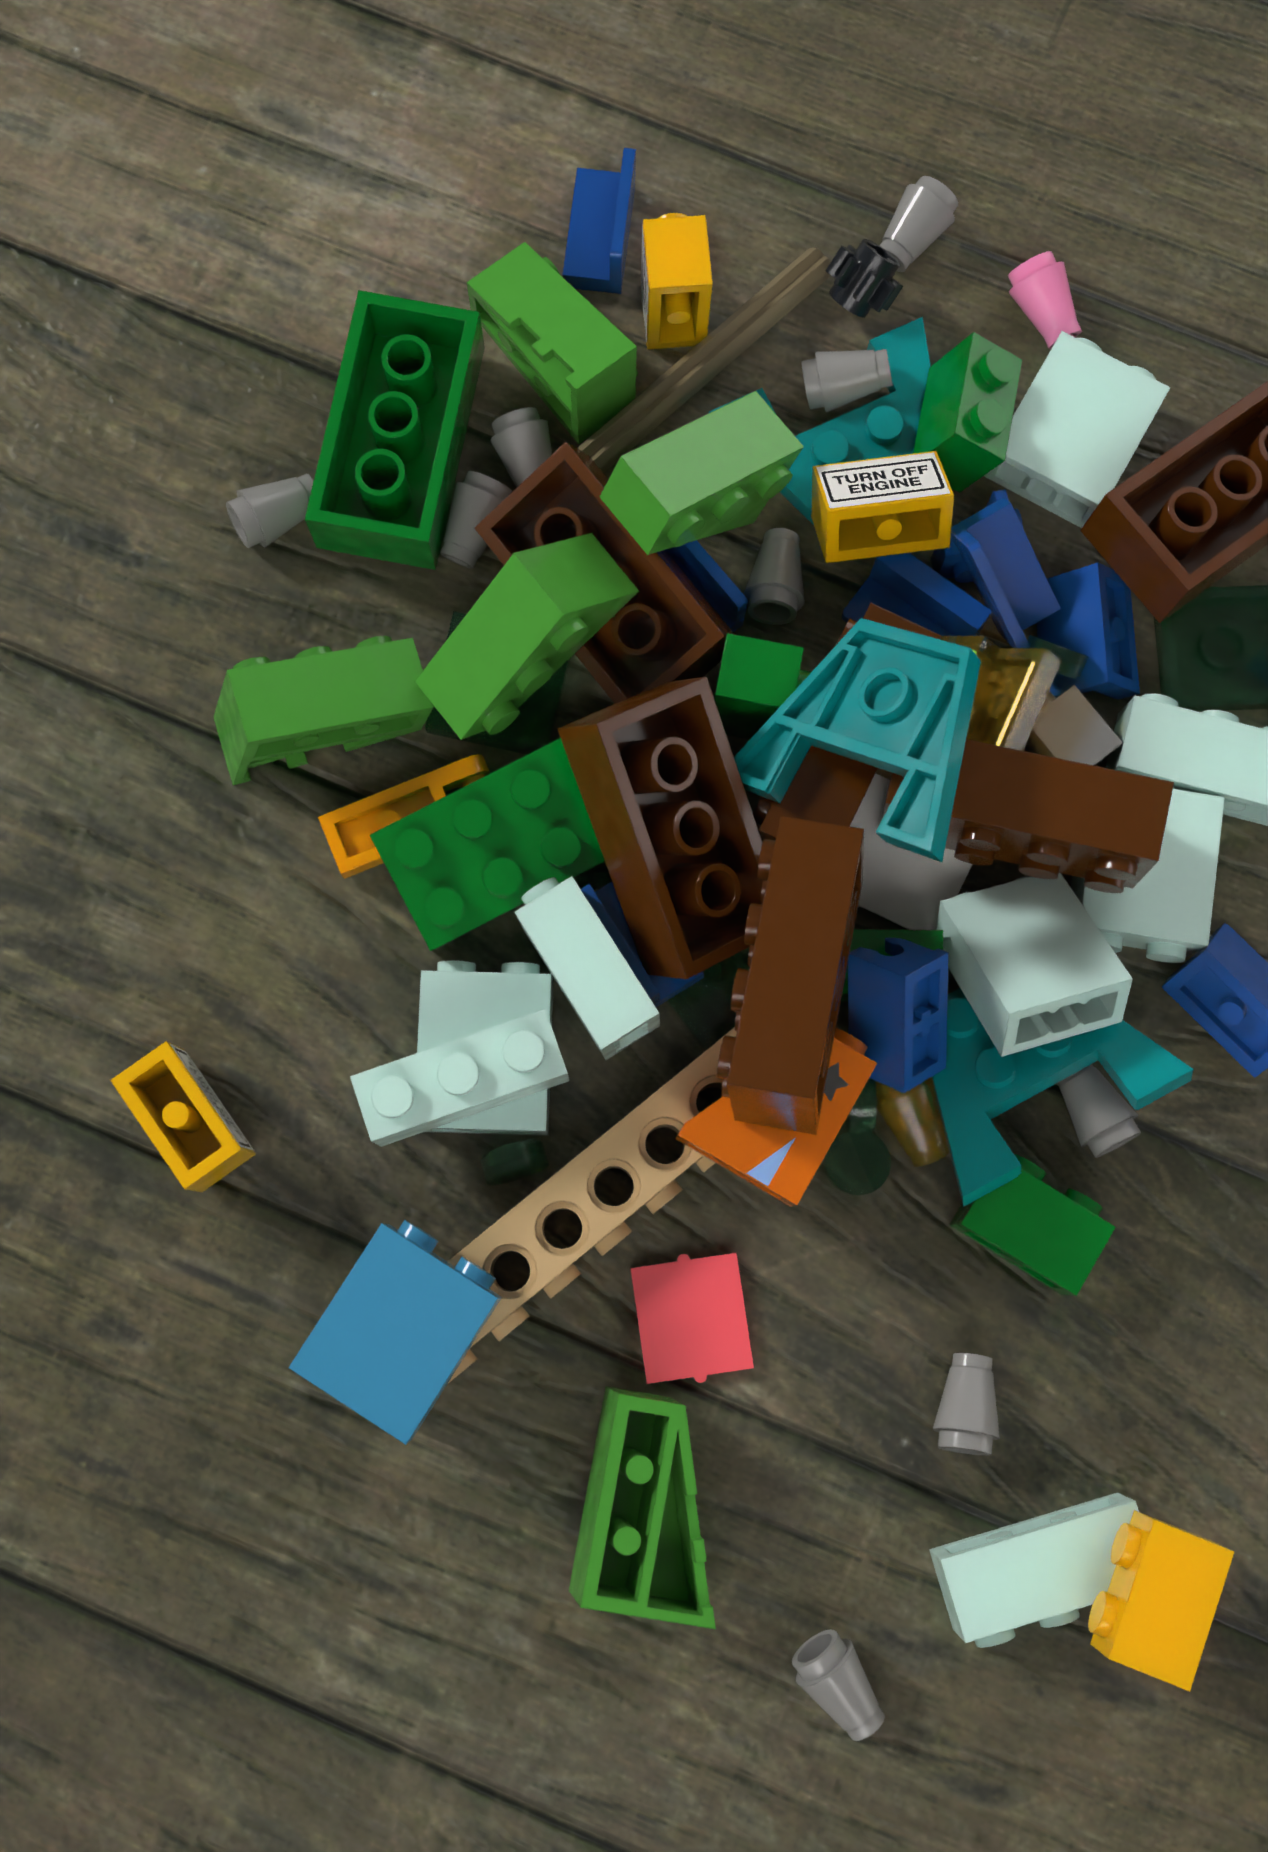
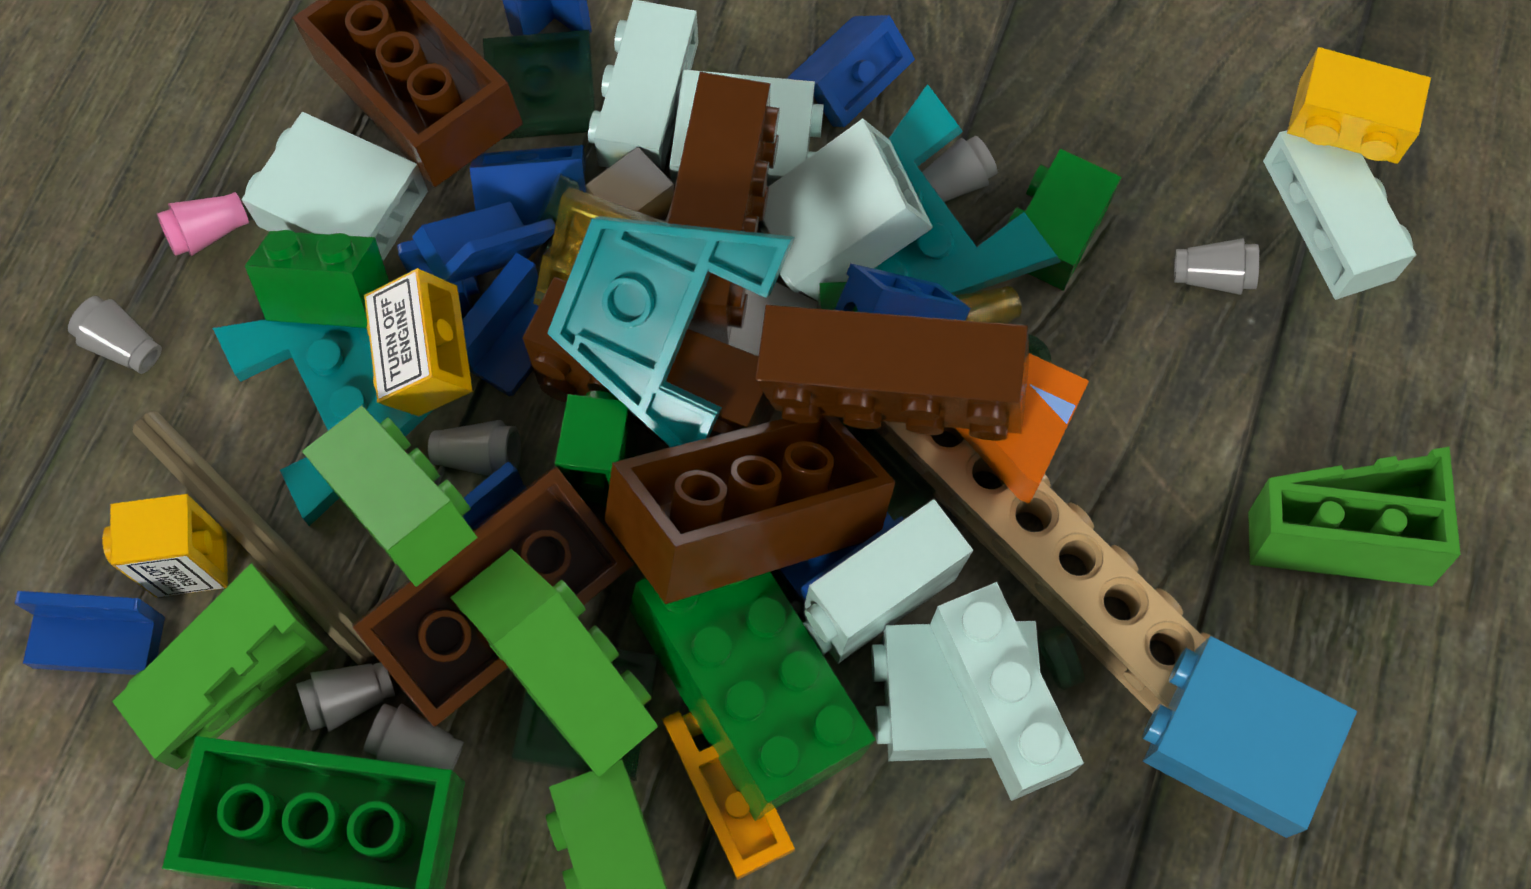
camera: 90 degrees left, 10 degrees down
coral piece [630,1253,754,1384] -> none
light grey cone [792,1629,885,1741] -> none
light grey cone [801,349,893,413] -> none
black gear [825,239,903,318] -> none

